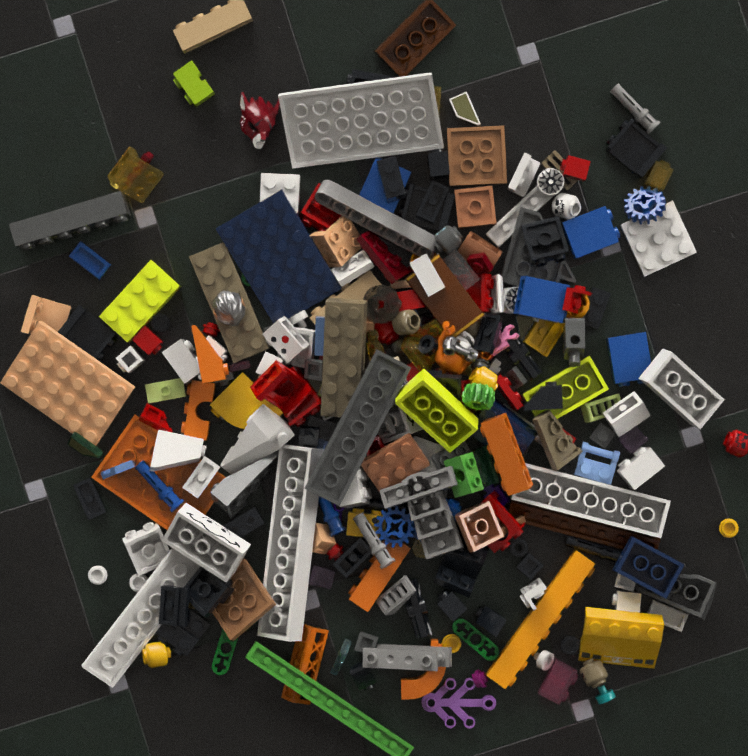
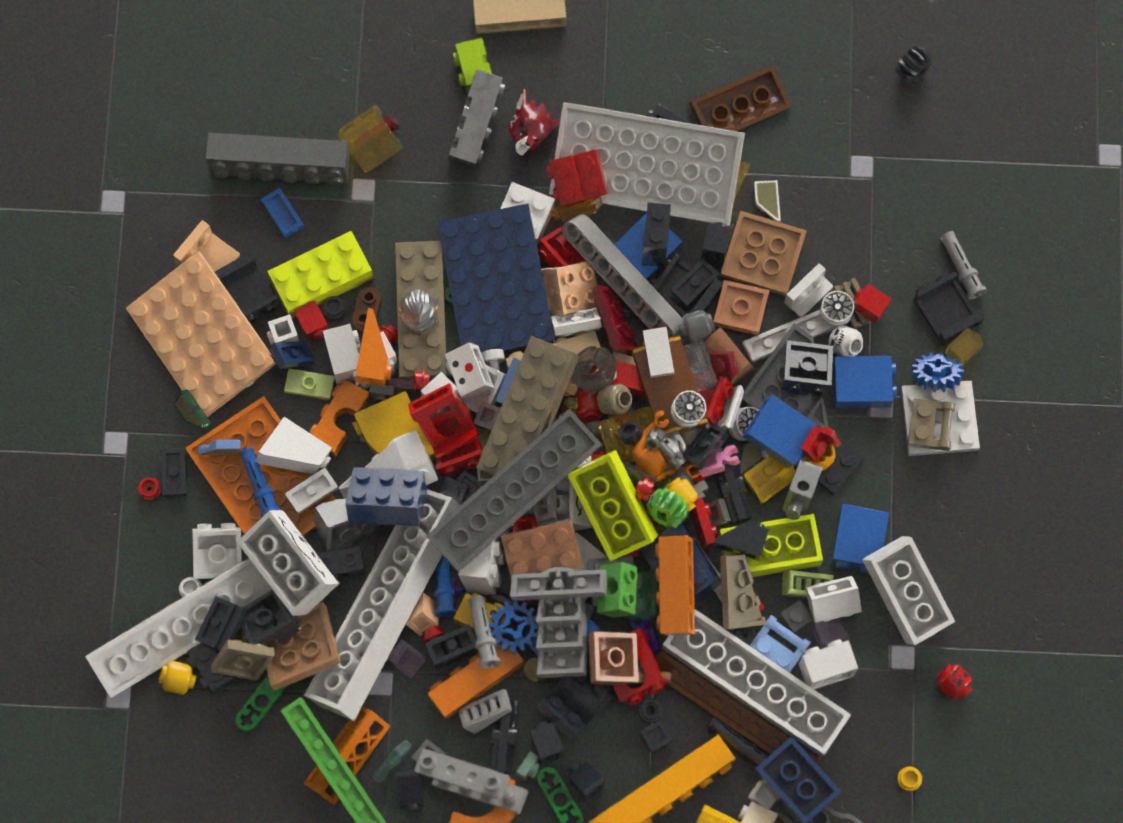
camera: 20 degrees right, 15 degrees down
white plate [88,565,108,585] -> none
red tile [138,403,172,432] -> none
yellow plate [442,634,461,653] -> none
white bracket [520,578,547,611] -> none
none -> red plate [138,478,161,500]
none -> dark tan plate [211,640,274,681]
none -> dark blue plate [270,341,315,369]
none -> brick [345,467,427,526]
none -> reddish brown plate [352,287,381,333]
none -> red plate [413,369,430,390]
none -> flat silver wedge [448,69,505,167]
none -> sand green plate [517,752,540,780]
none -> red plate [547,149,608,206]
none -> clear orange plate [552,196,603,221]
none -> red plate [635,477,655,501]
none -> white wheel [670,391,706,428]
none -> dark tan plate [908,398,956,451]

